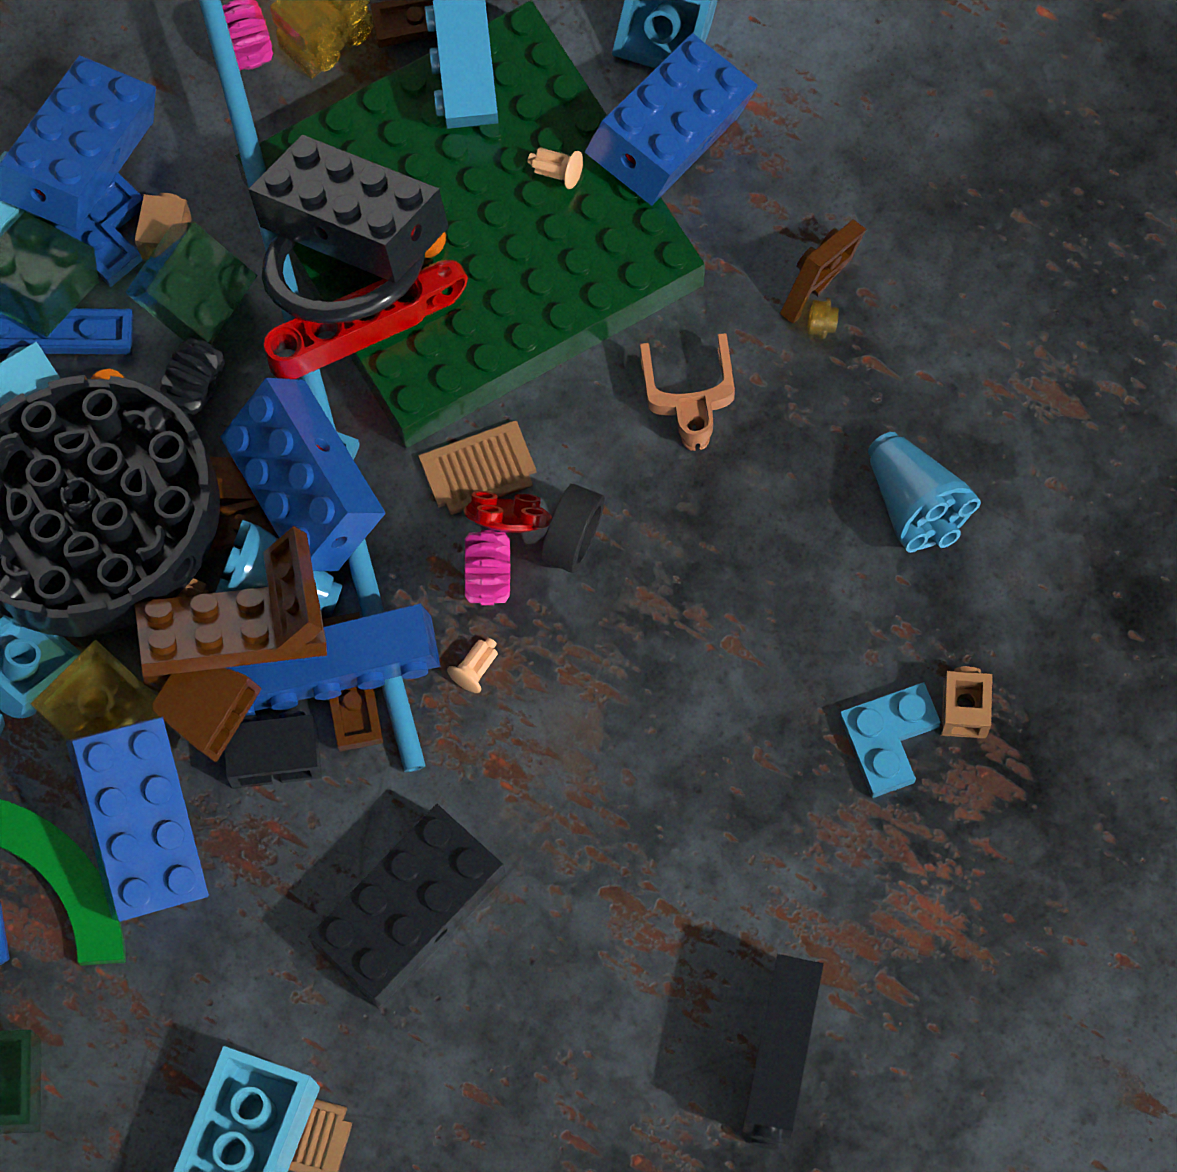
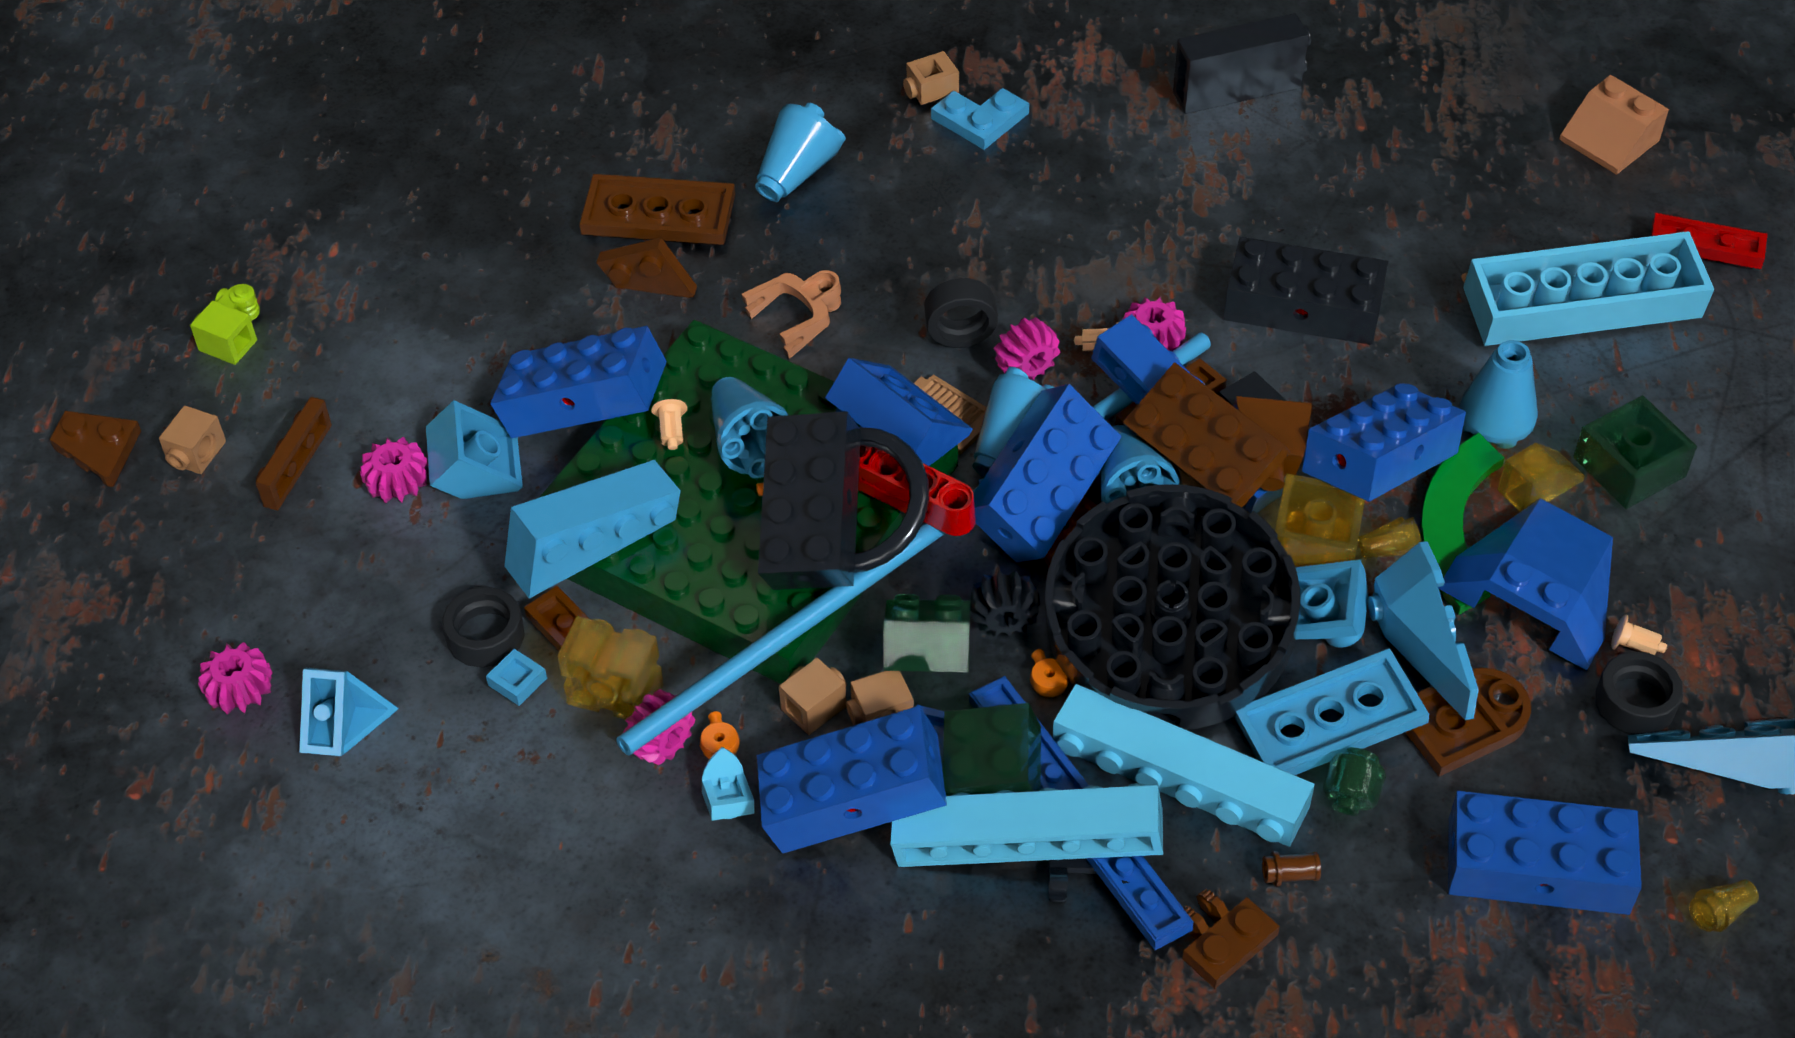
camera: 120 degrees left, 20 degrees down
reddish brown plate [263,526,323,656] -> none
red dish [464,491,552,533] -> none
clear yellow plate [807,297,839,340] -> none
none -> reddish brown plate [580,174,735,245]
none -> orange piece [700,711,740,759]
none -> medium azure plate [702,747,754,821]
none -> dark azure cone [711,377,789,478]
none -> medium nougat brick [779,658,847,735]
none -> blue slope [825,358,973,466]
none -> dark azure cone [972,367,1054,477]
none -> dark pink gear [1122,297,1186,351]
none -> clear yellow cone [1358,516,1421,560]
none -> dark azure cone [1459,340,1538,449]
none -> clear yellow slope [1498,443,1585,512]

